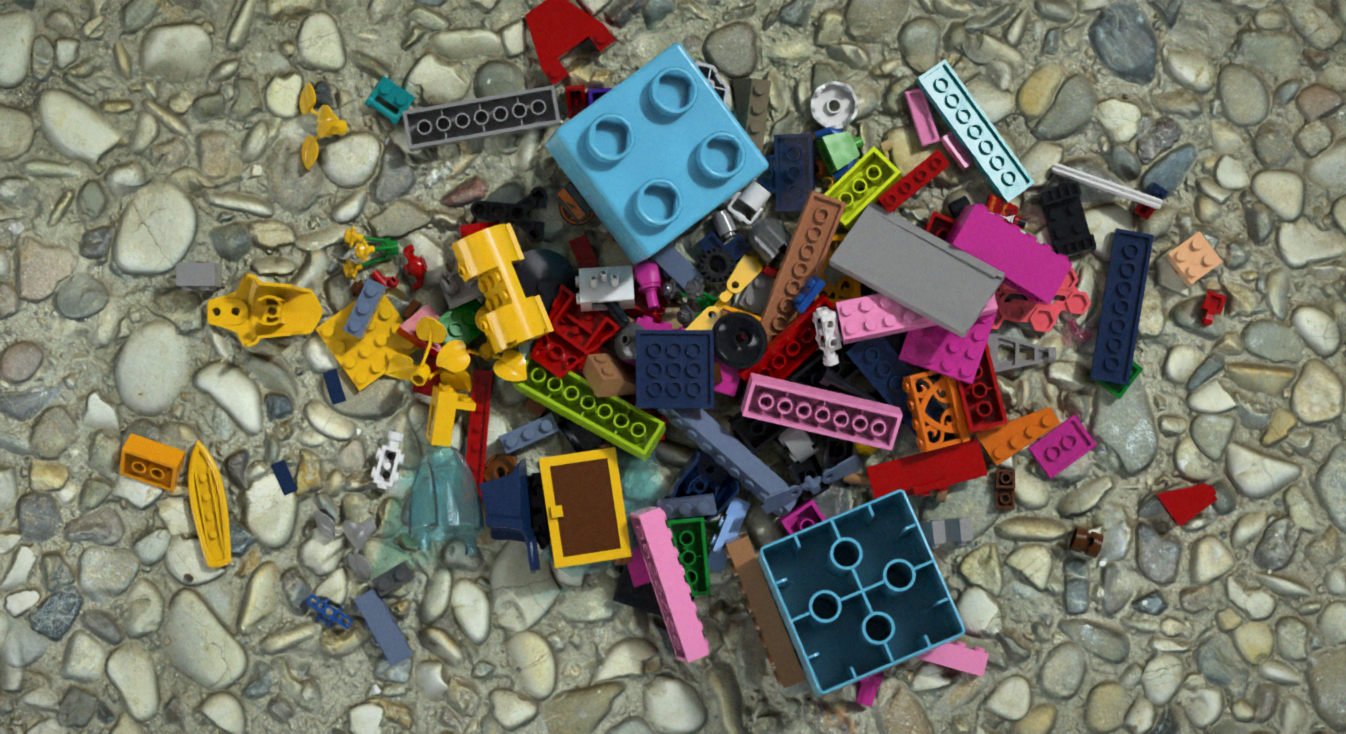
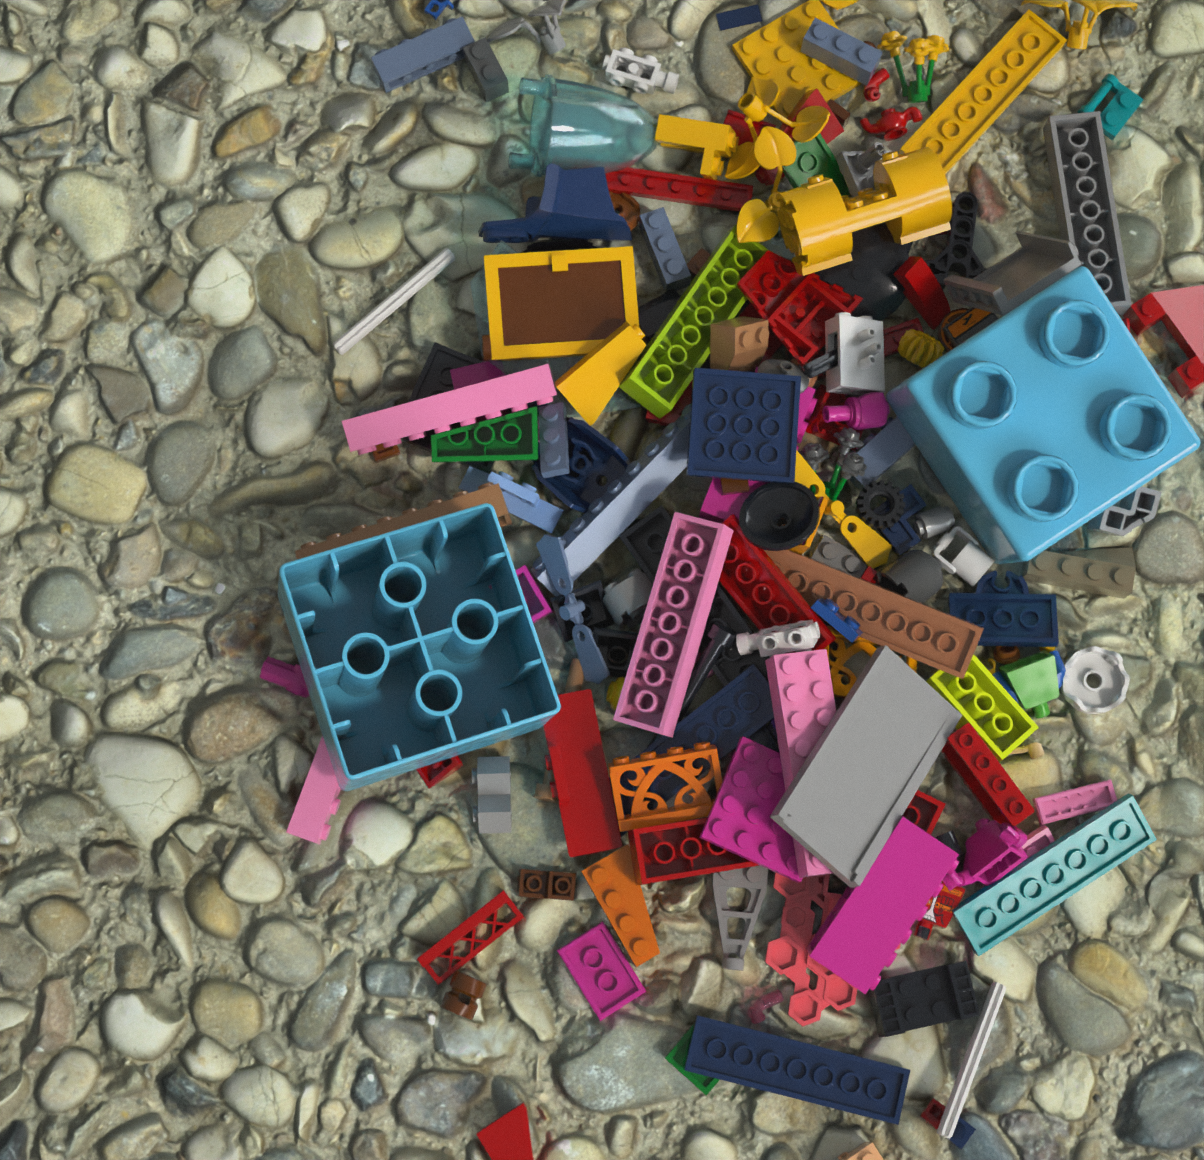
camera: 90 degrees right, 10 degrees down
none -> white axle [333,248,455,355]
none -> red fence [417,890,524,985]
none -> yellow slope [554,321,646,426]
none -> red slope [894,256,951,330]
none -> yellow gear [897,329,944,367]
none -> yellow plate [899,9,1067,175]
none -> dark pink torso [942,818,1028,891]
none -> light grey panel [944,231,1081,316]

